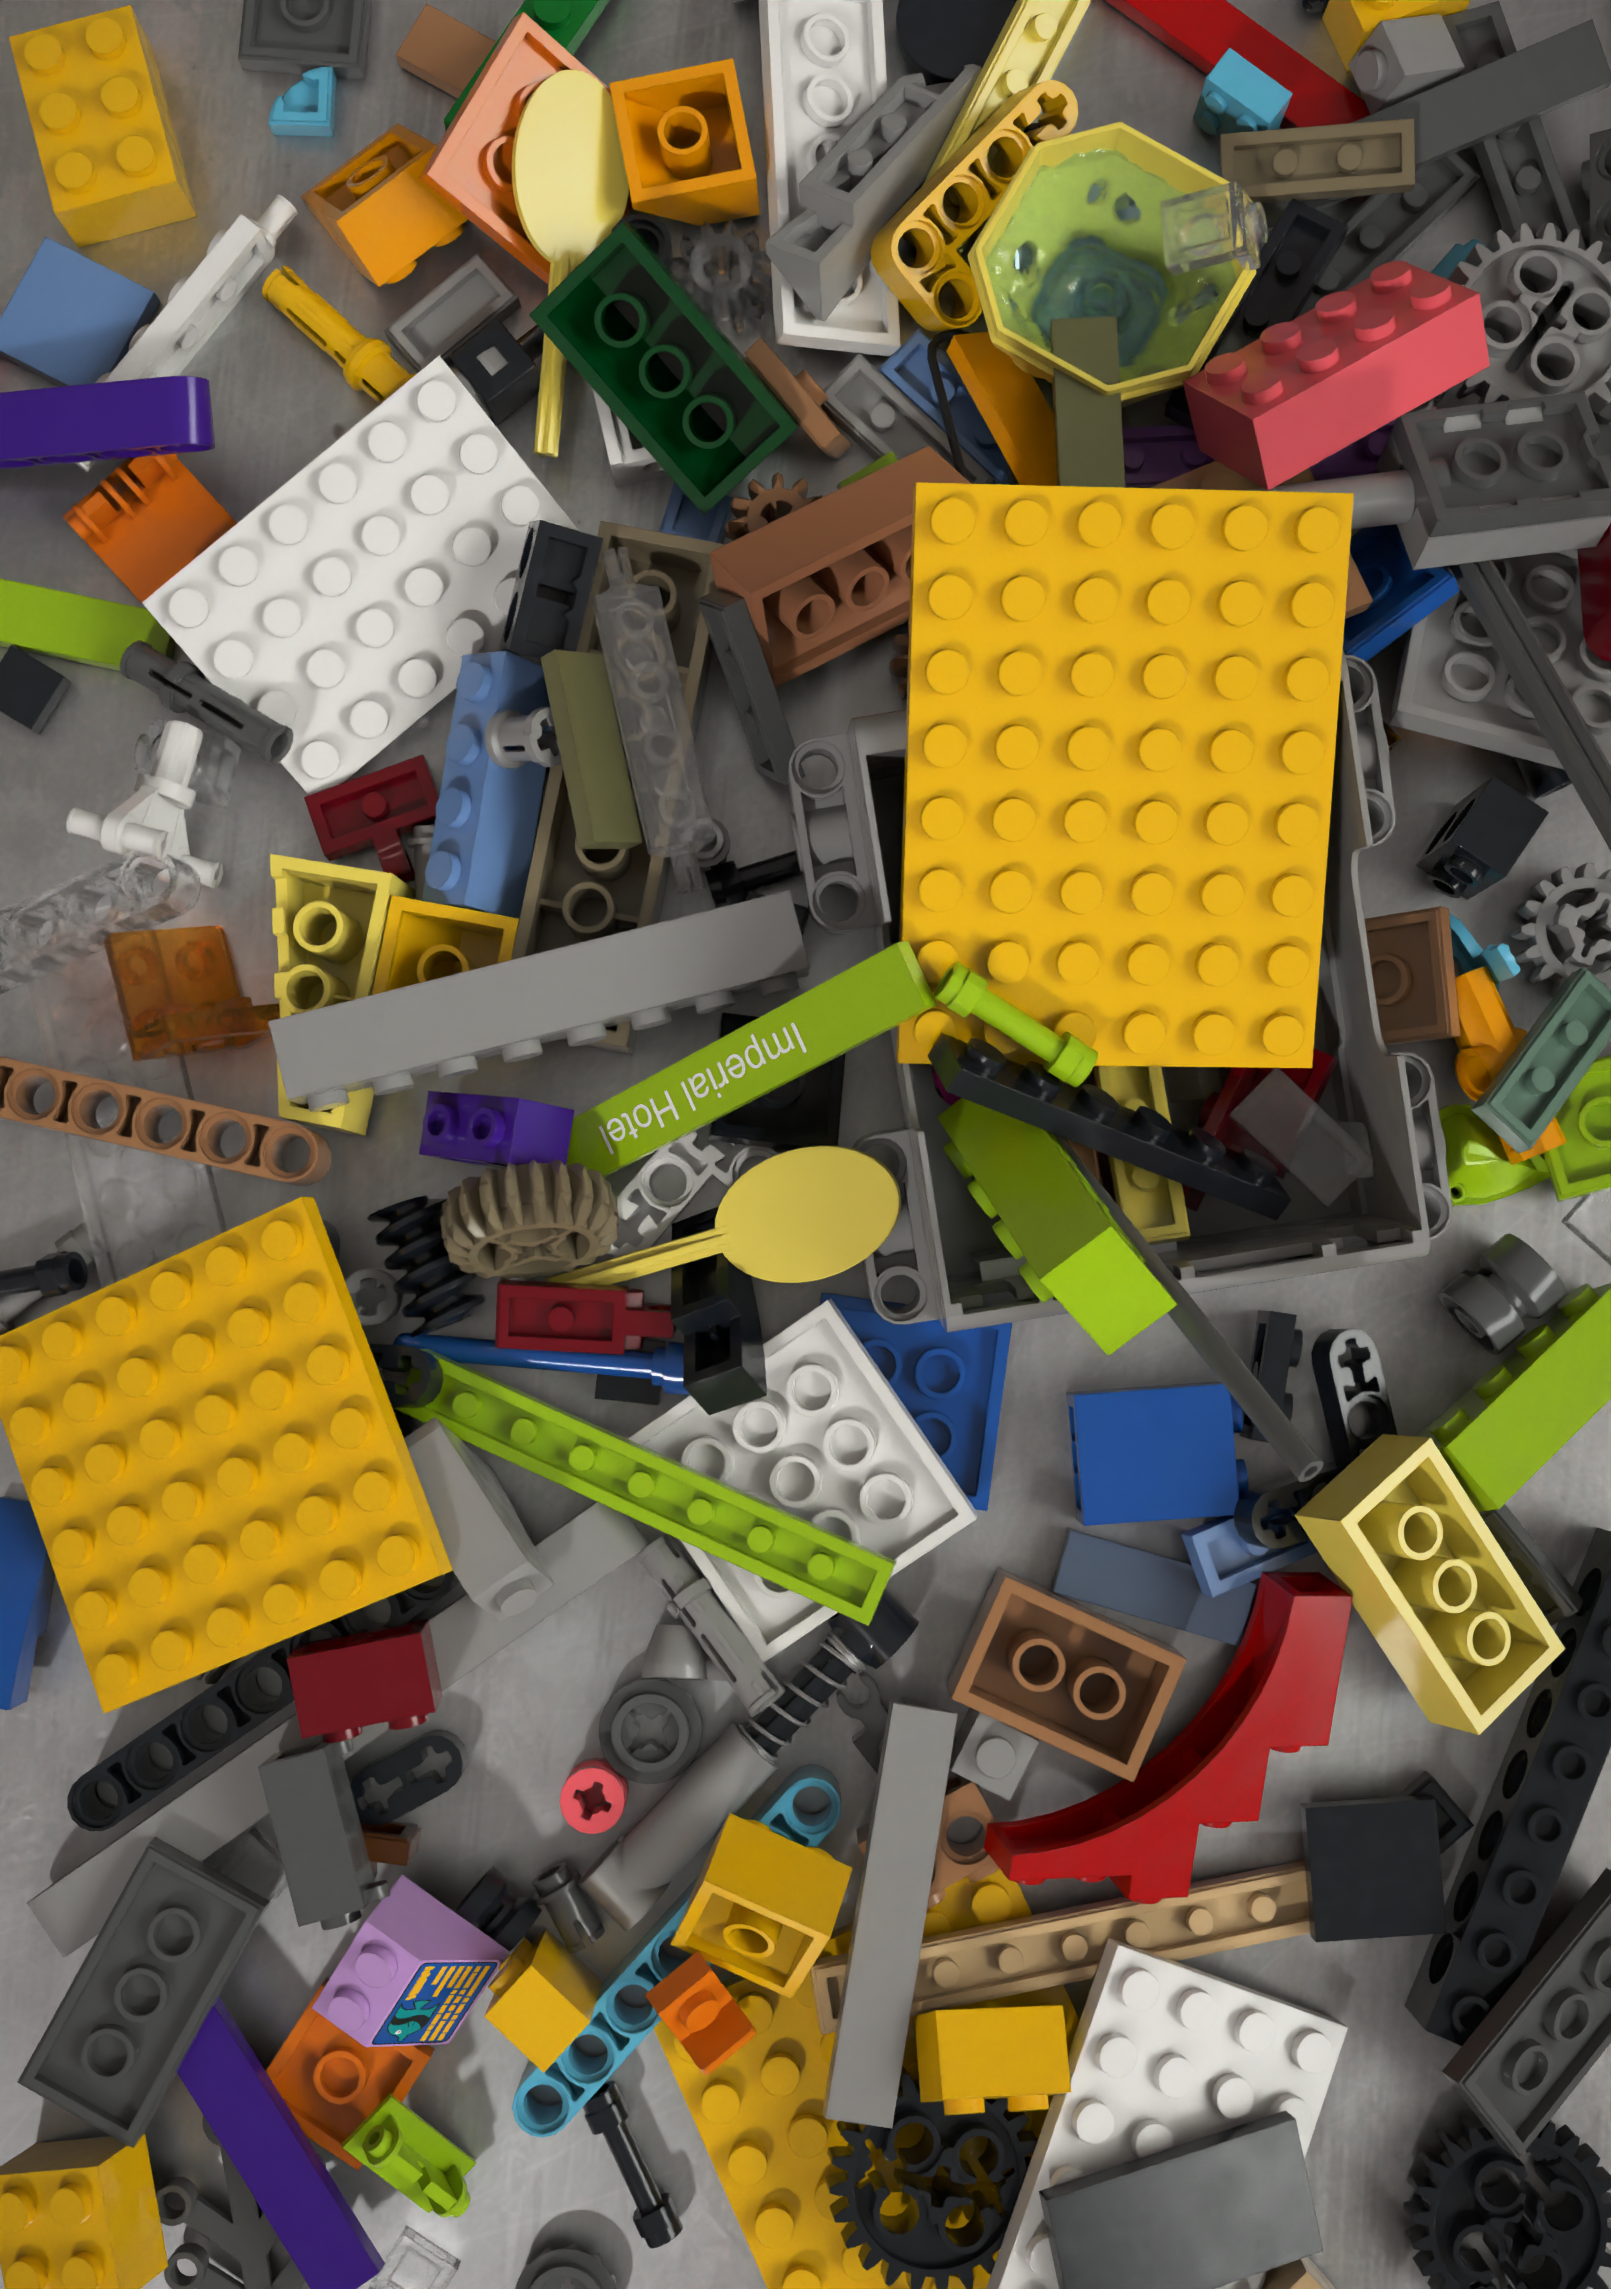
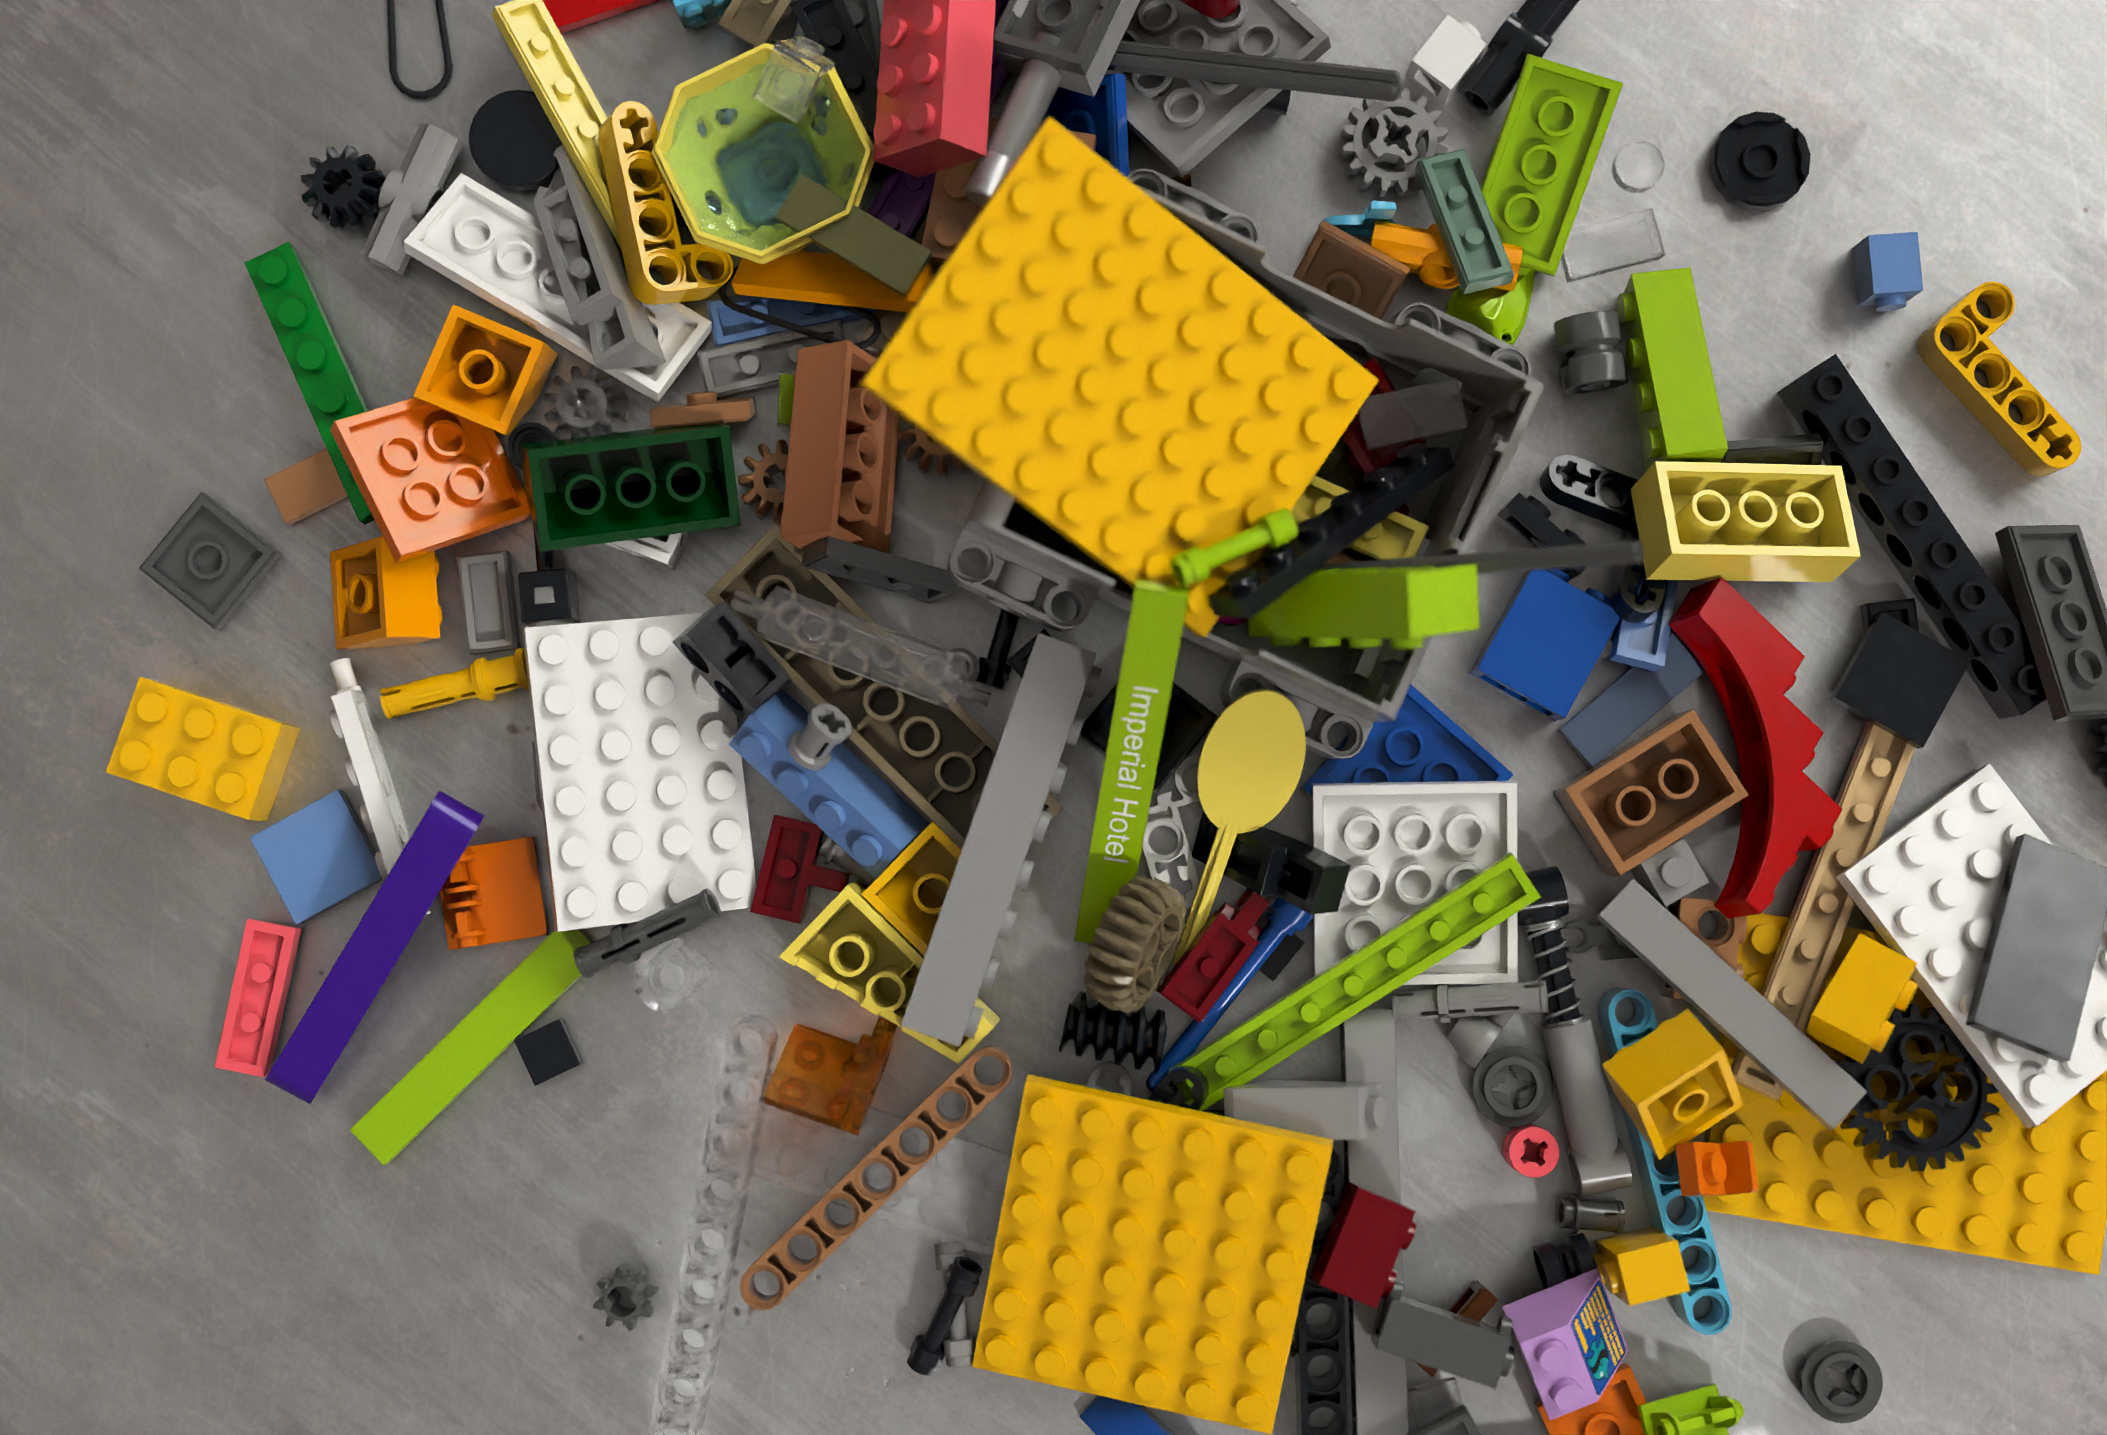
camera: 55 degrees left, 0 degrees up
white axle [66,720,223,889] -> none
medium azure tile [268,66,337,137] -> none
black beam [350,1729,468,1826] -> none
dark purple brick [419,1091,574,1168] -> none
light yellow piece [511,70,629,458] -> none
olive tile [540,649,642,849] -> none
black bar [583,2081,683,2249] -> none
medium blue tile [659,482,734,544] -> none
black brick [1416,776,1549,900] -> none

